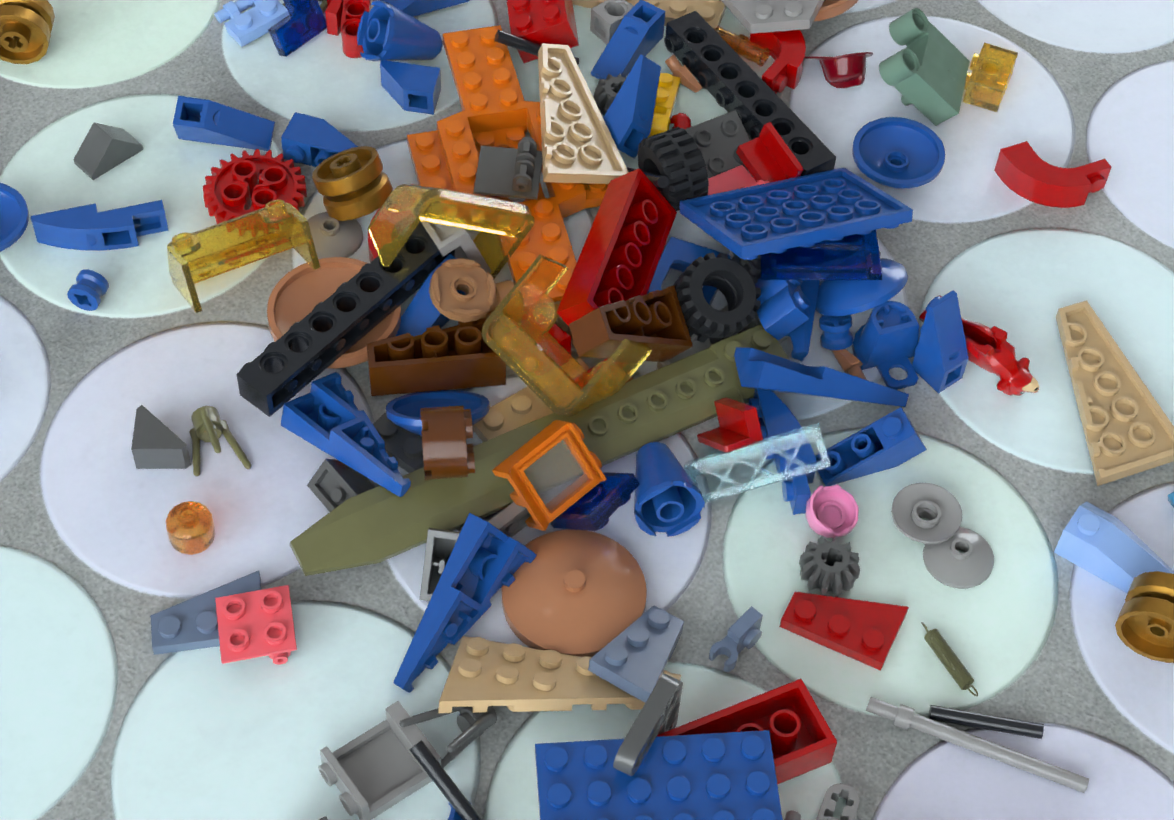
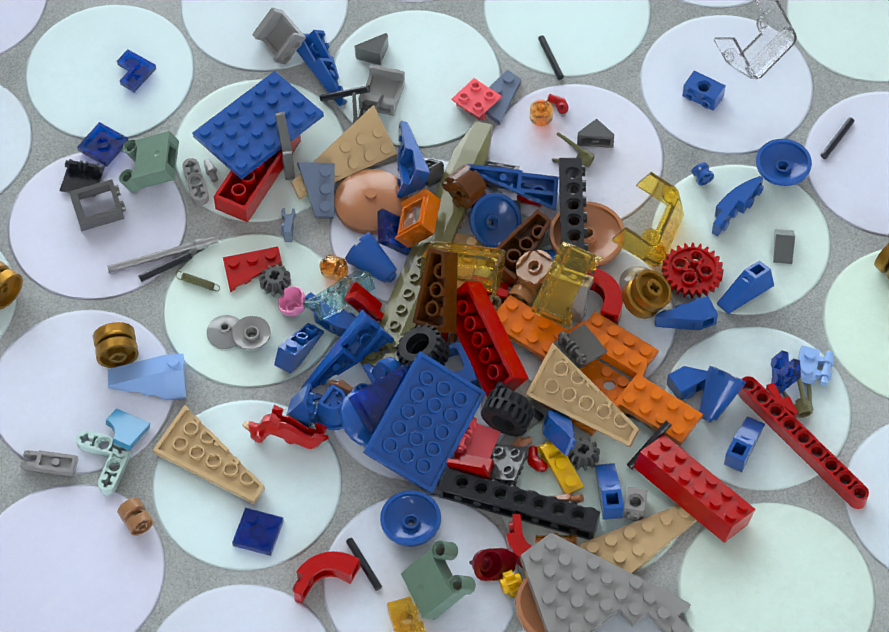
camera: 145 degrees right, 5 degrees up
none -> clear blue plate [232,507,284,556]
none -> clear orange head [319,254,348,281]
none -> black bar [346,538,382,591]
none -> yellow gear [499,570,522,597]
none -> black bar [538,35,564,80]
none -> red arm [547,94,569,114]

